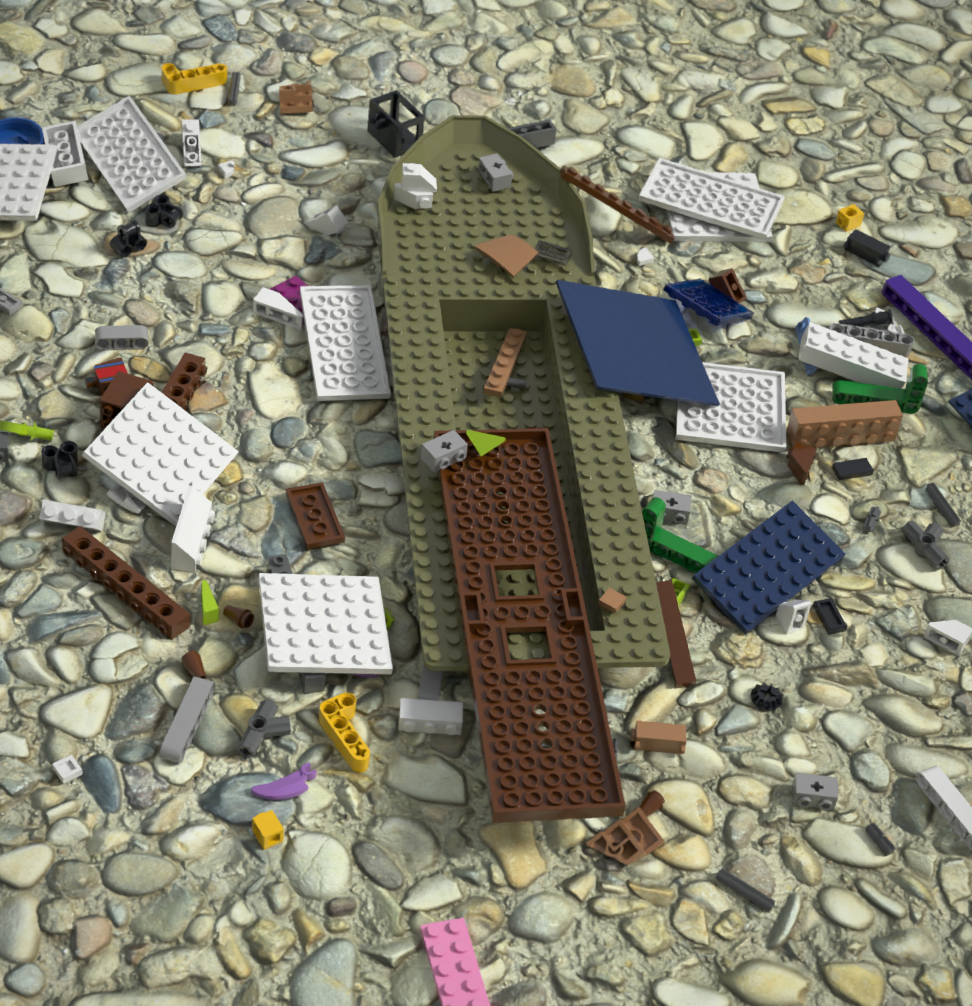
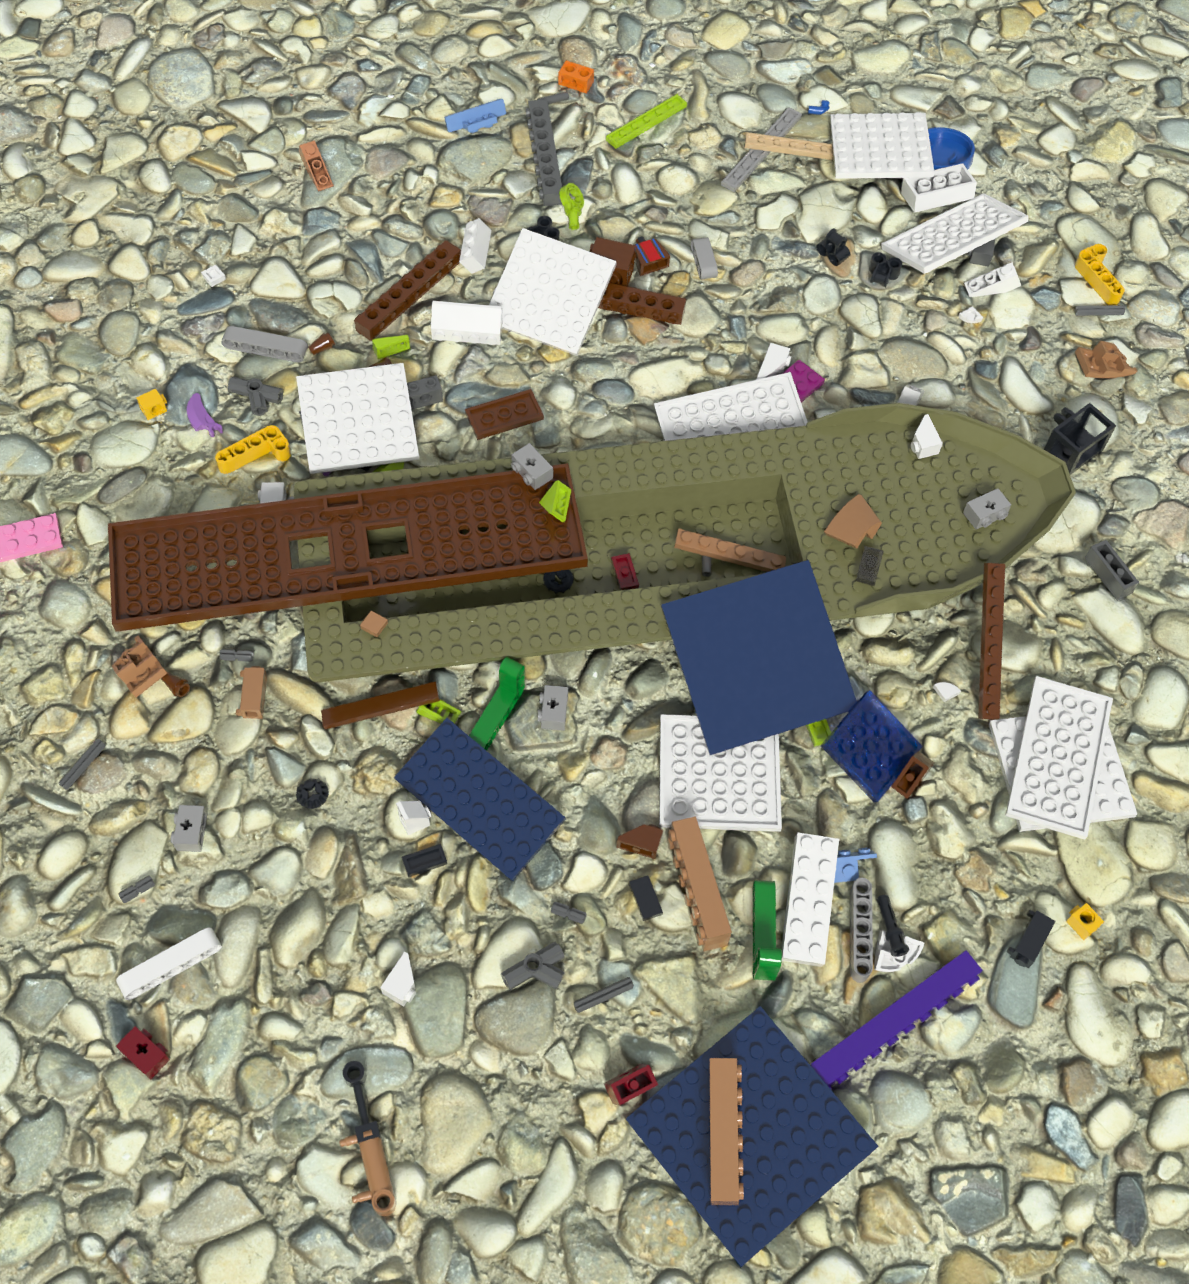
camera: 90 degrees right, 15 degrees up
white slope [401,163,437,193] -> none

